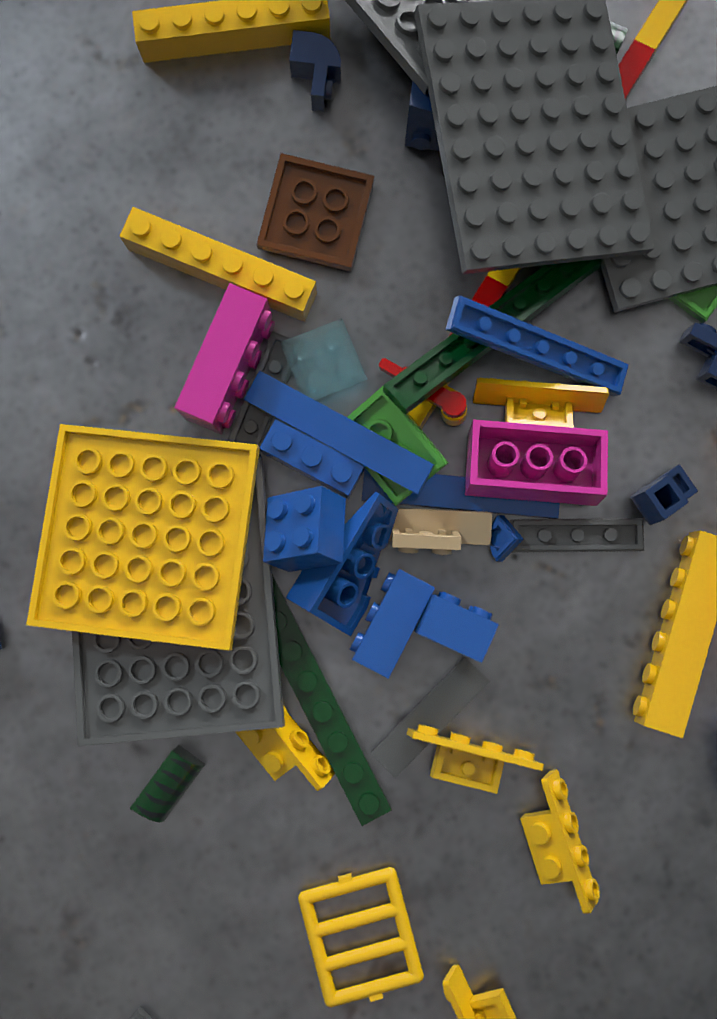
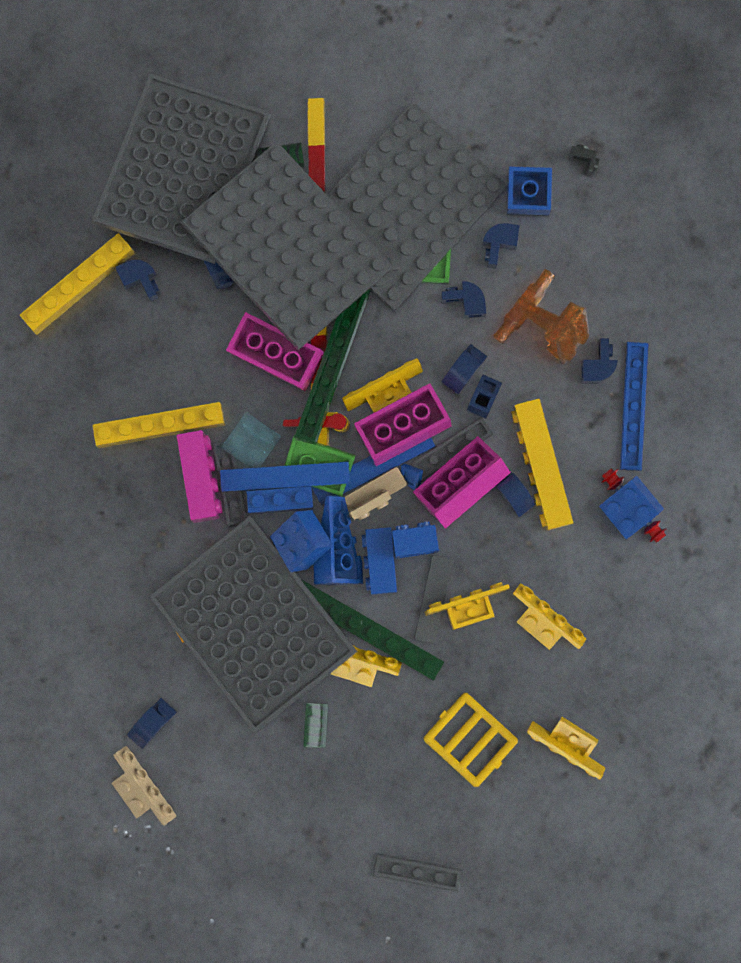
camera: 25 degrees left, 0 degrees up
yellow plate [26,424,260,651] -> none
reddish brown plate [257,153,375,272] -> none
blue tile [445,296,629,396] -> none
none -> dark pink brick [226,312,324,392]
none -> dark pink brick [413,436,511,529]
none -> dark blue brick [441,344,488,395]
none -> dark blue brick [495,470,536,517]

